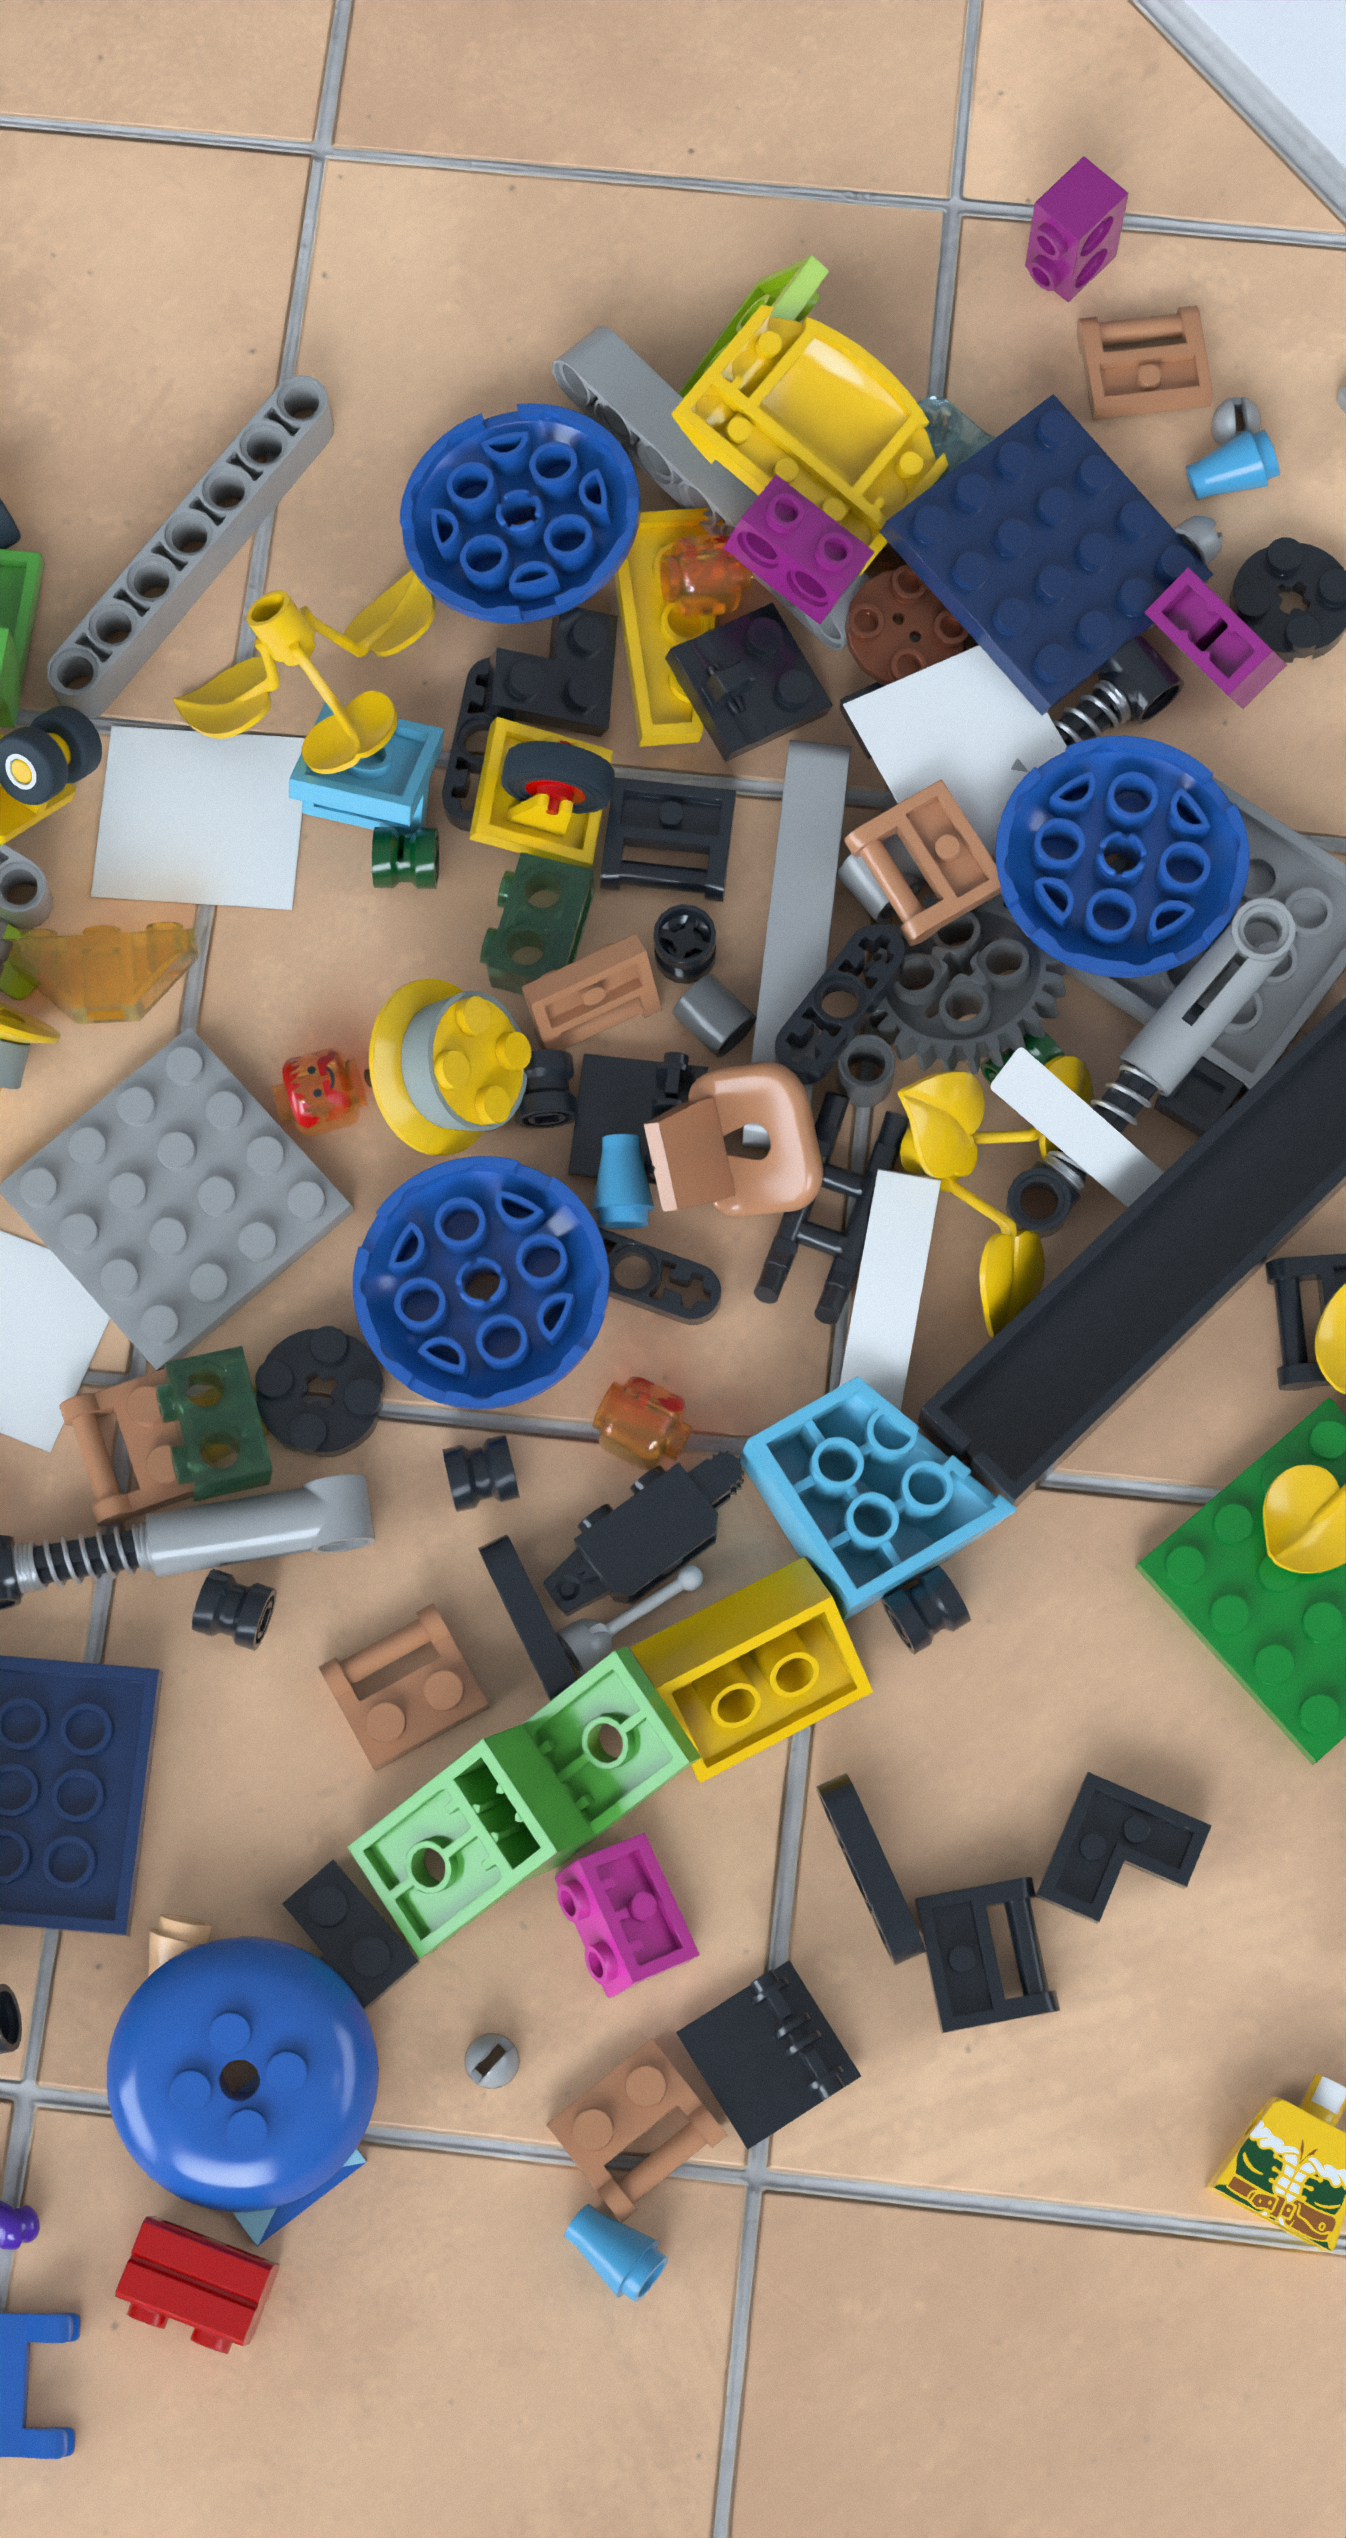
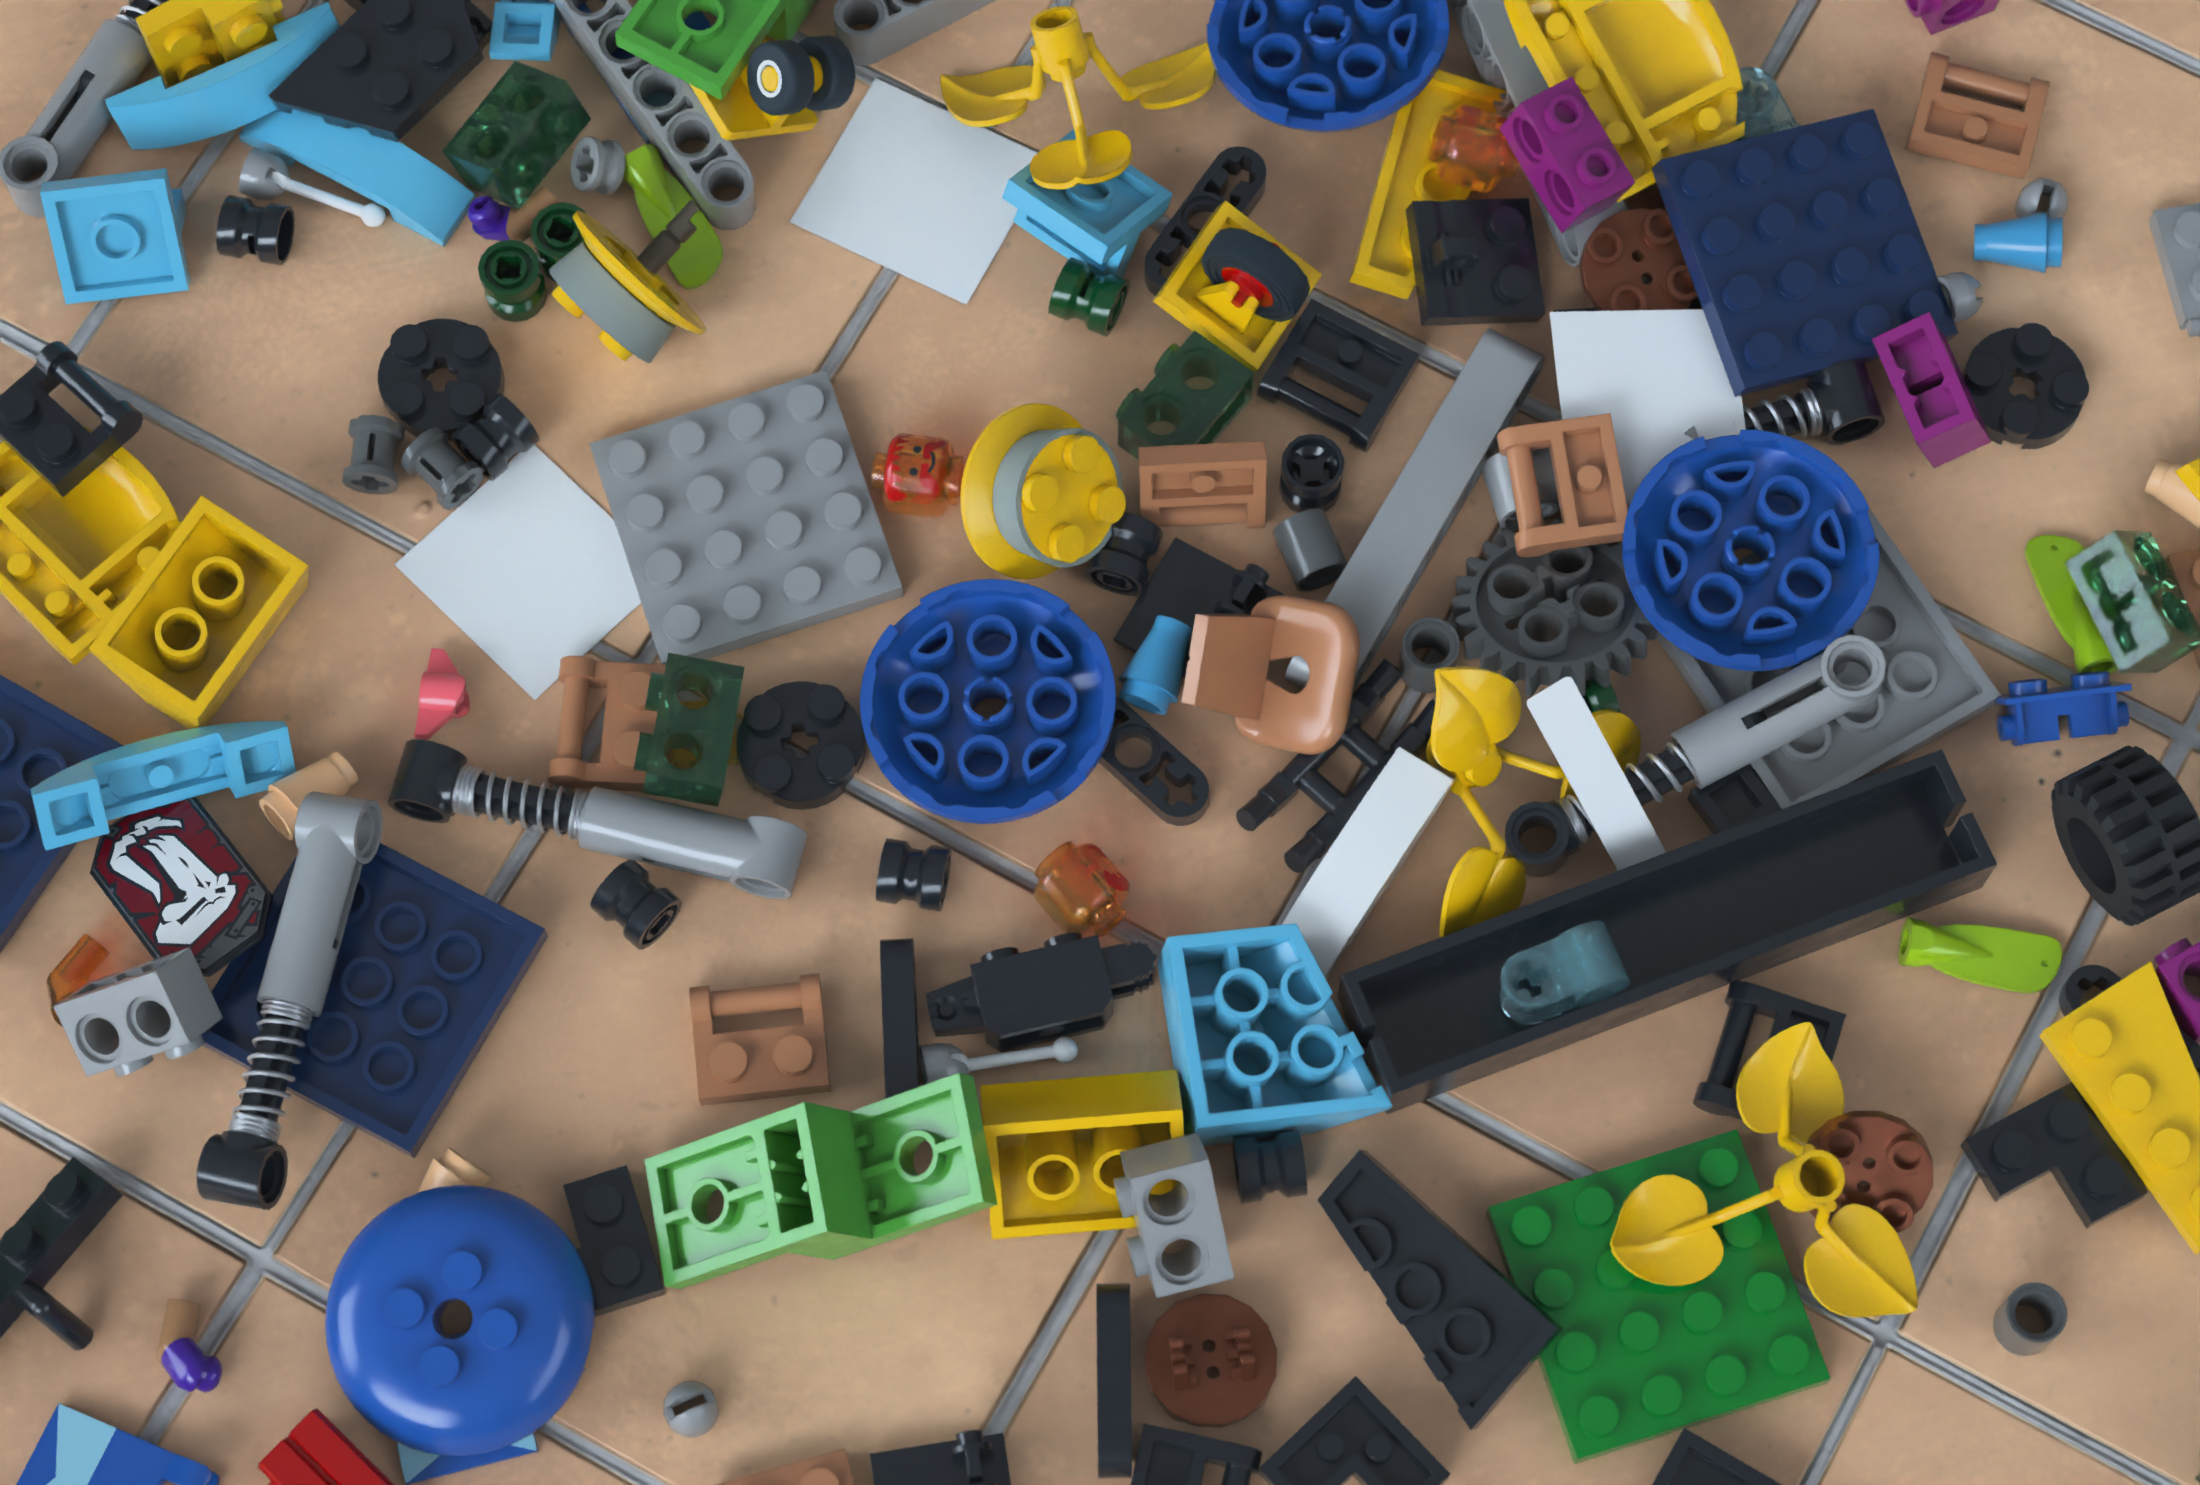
camera: 20 degrees right, 5 degrees down
clear yellow slope [7,922,199,1025] -> none
black plate [485,607,618,737] -> none
dark pink bracket [555,1832,700,1998] -> none
black beam [775,924,905,1085] -> none
none -> light grey brick [1113,1133,1234,1298]
none -> copper plate [1145,1294,1277,1428]
none -> black wing [1318,1150,1563,1430]
none -> clear light blue piece [1499,920,1631,1025]

